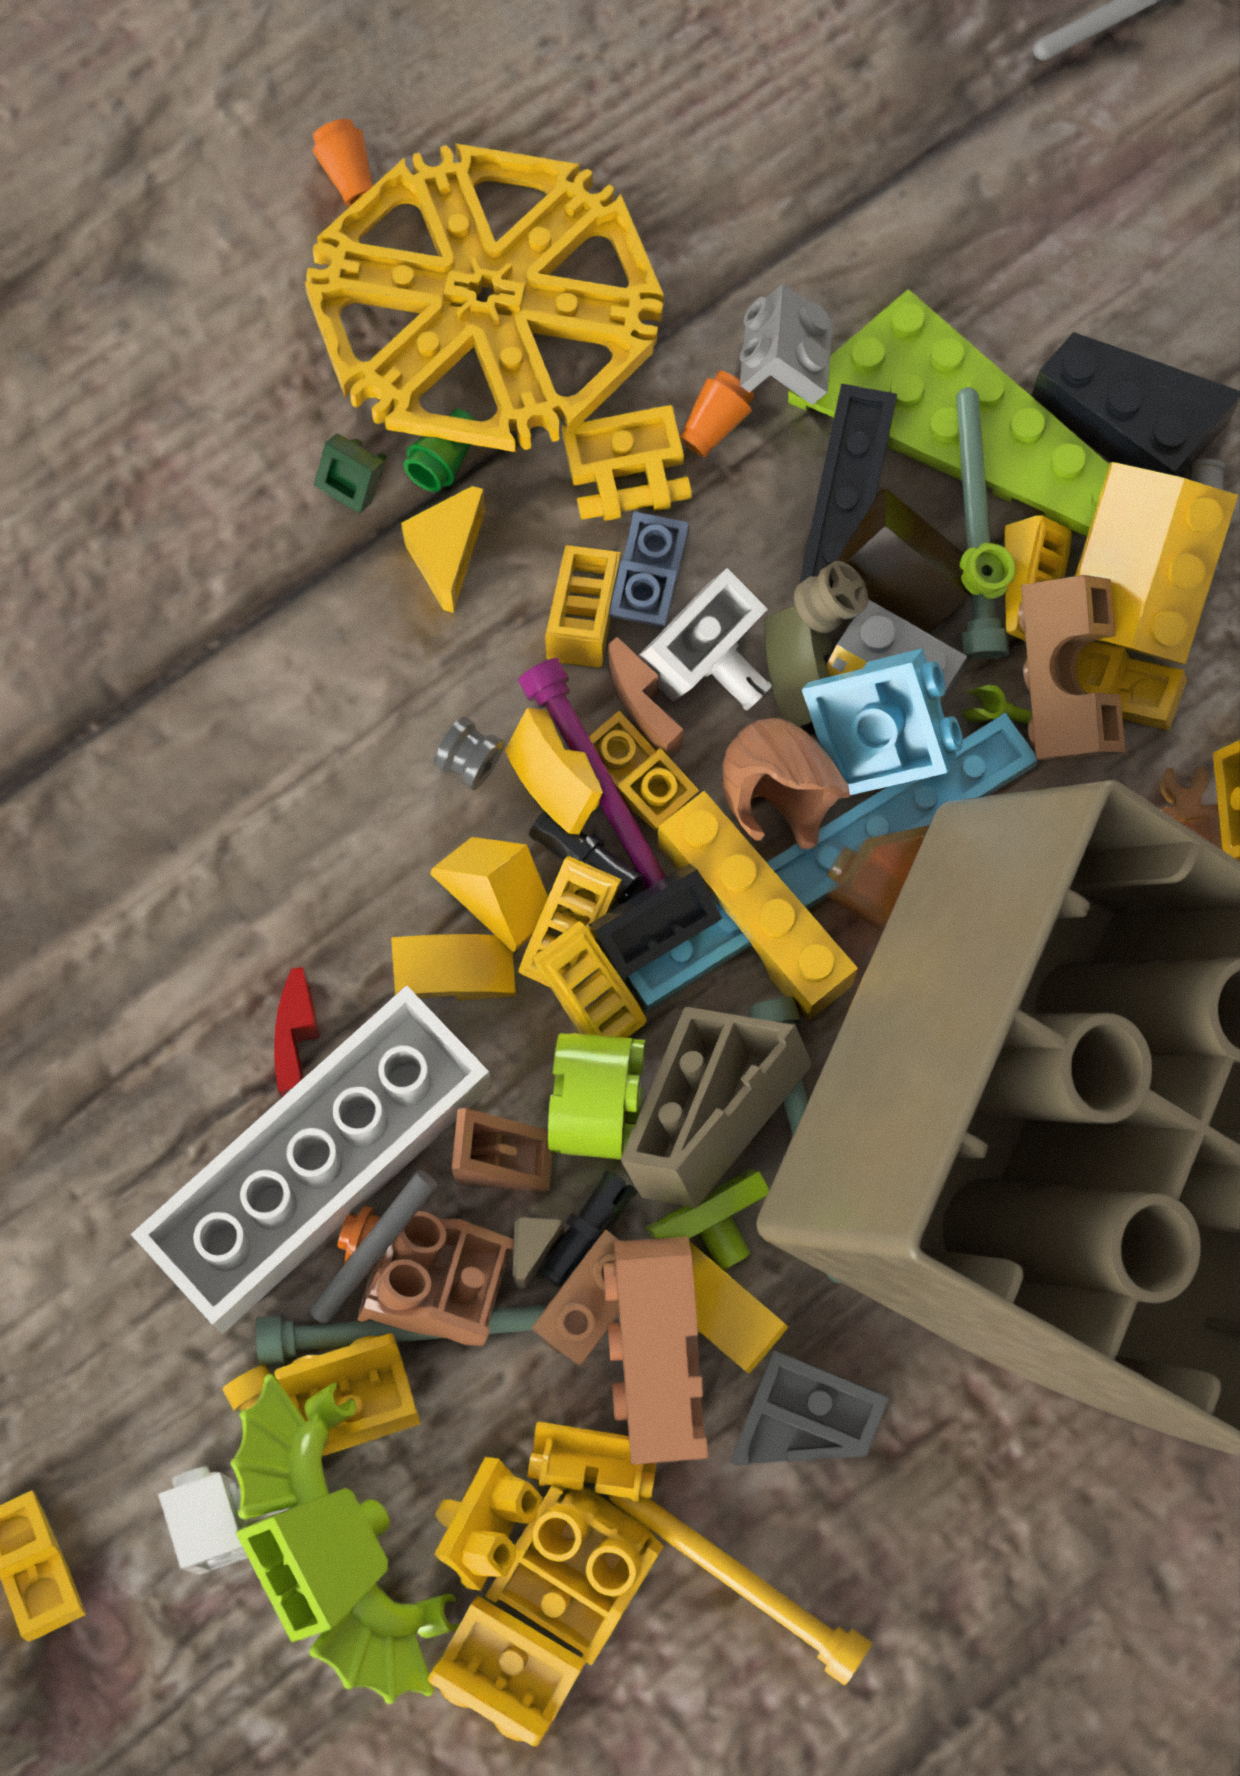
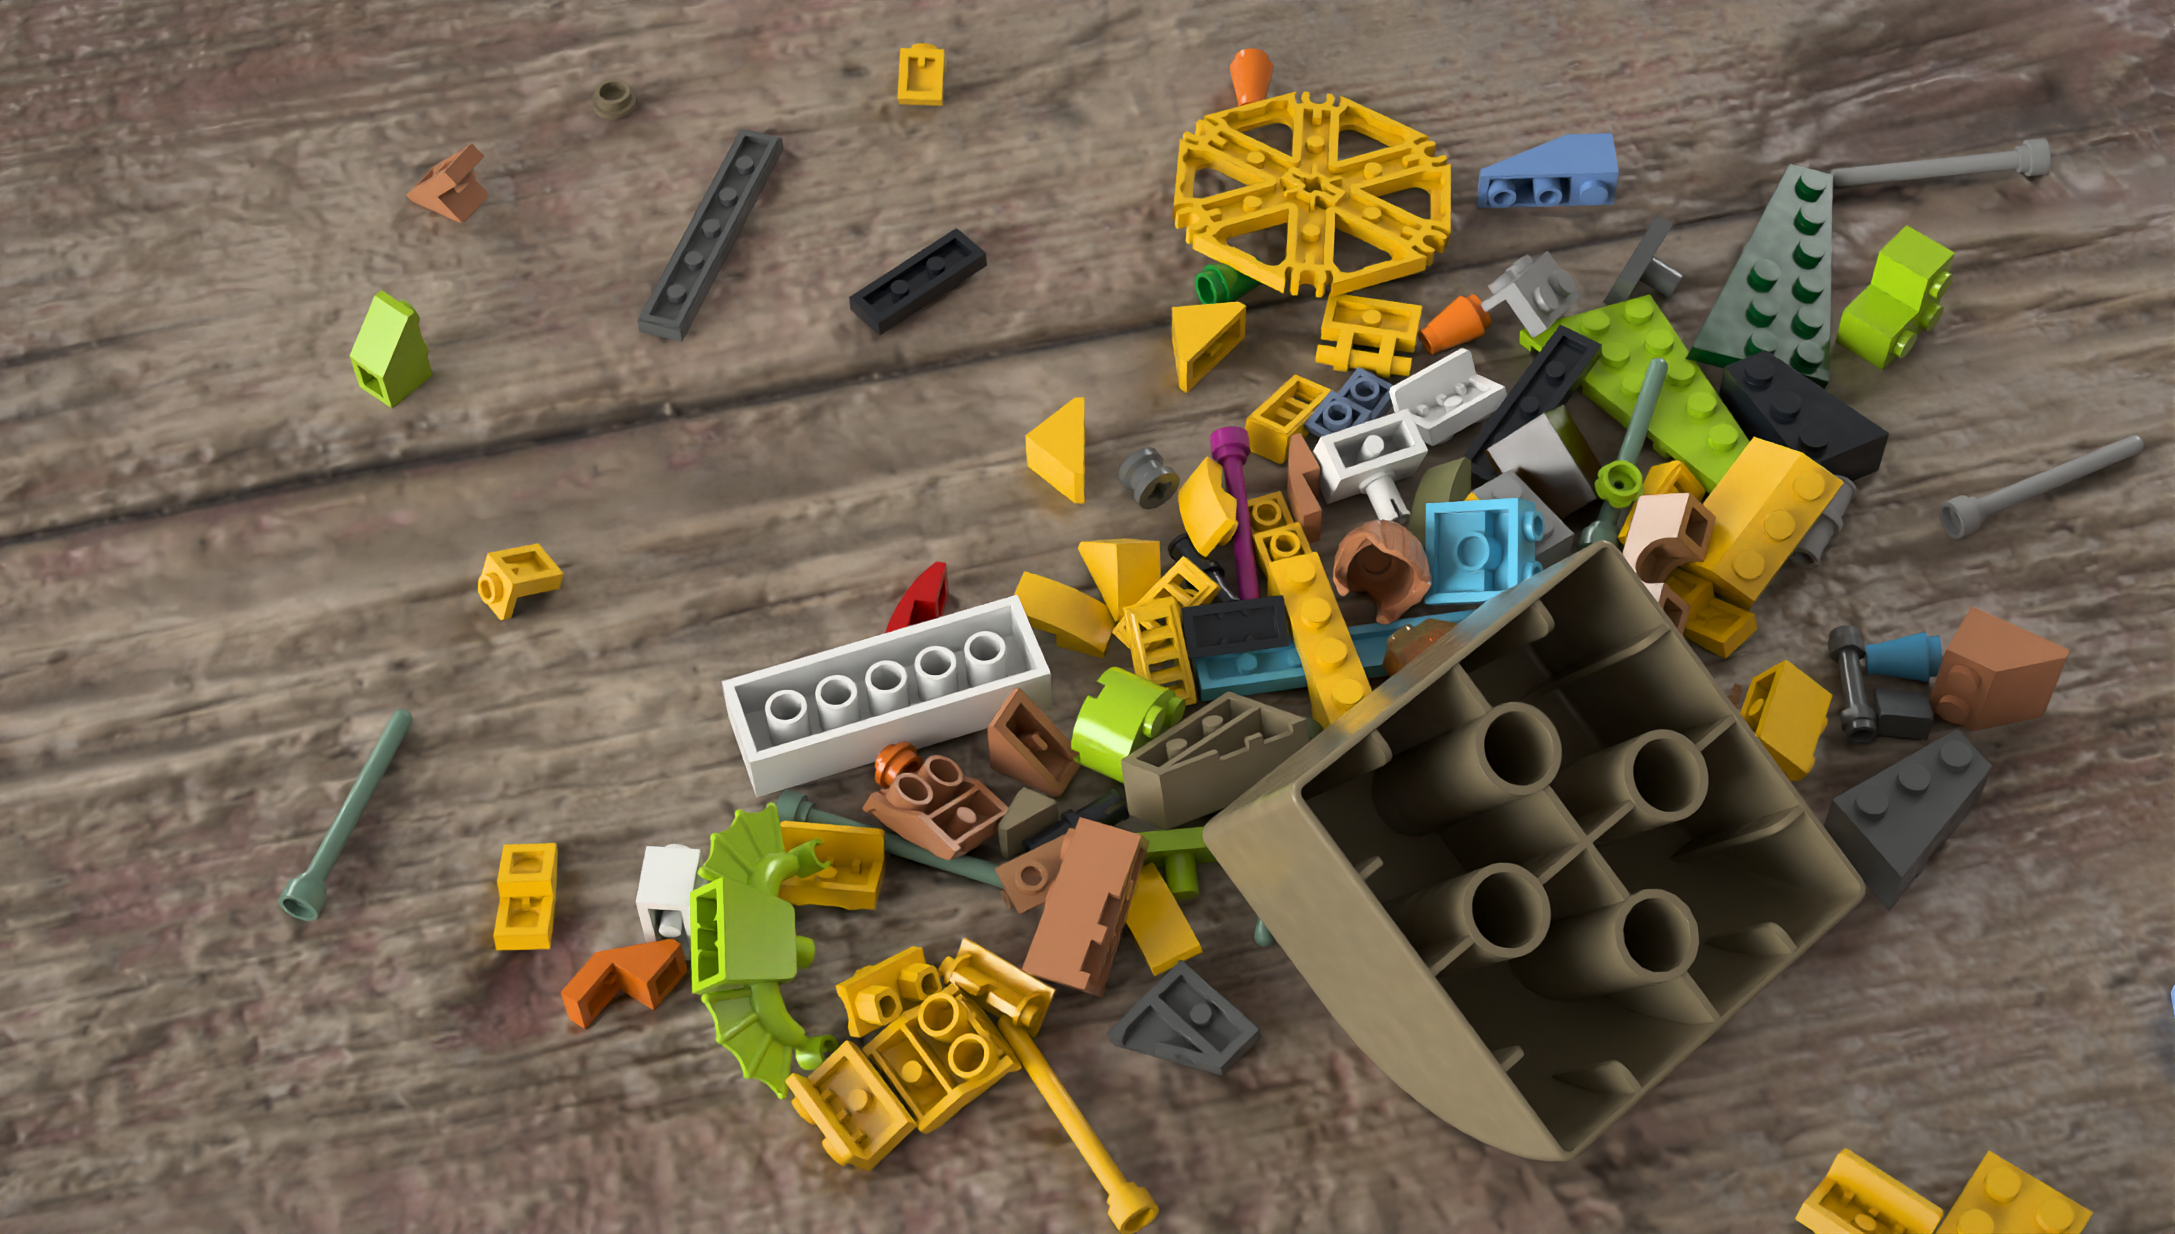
camera: 25 degrees right, 20 degrees down
dark grey bar [309,1170,437,1324] -> none
dark green tile [314,433,387,513] -> none
dark tan wheel [794,561,868,633] -> none
none -> orange slope [560,938,688,1030]
none -> black plate [849,228,987,336]
none -> yellow slope [1025,397,1085,503]
none -> white bracket [1389,348,1507,446]
none -> medium blue slope [1476,133,1619,208]
none -> dark grey tile [1603,215,1684,305]
none -> wing [1686,164,1833,389]
none -> lime brick [1835,225,1955,370]

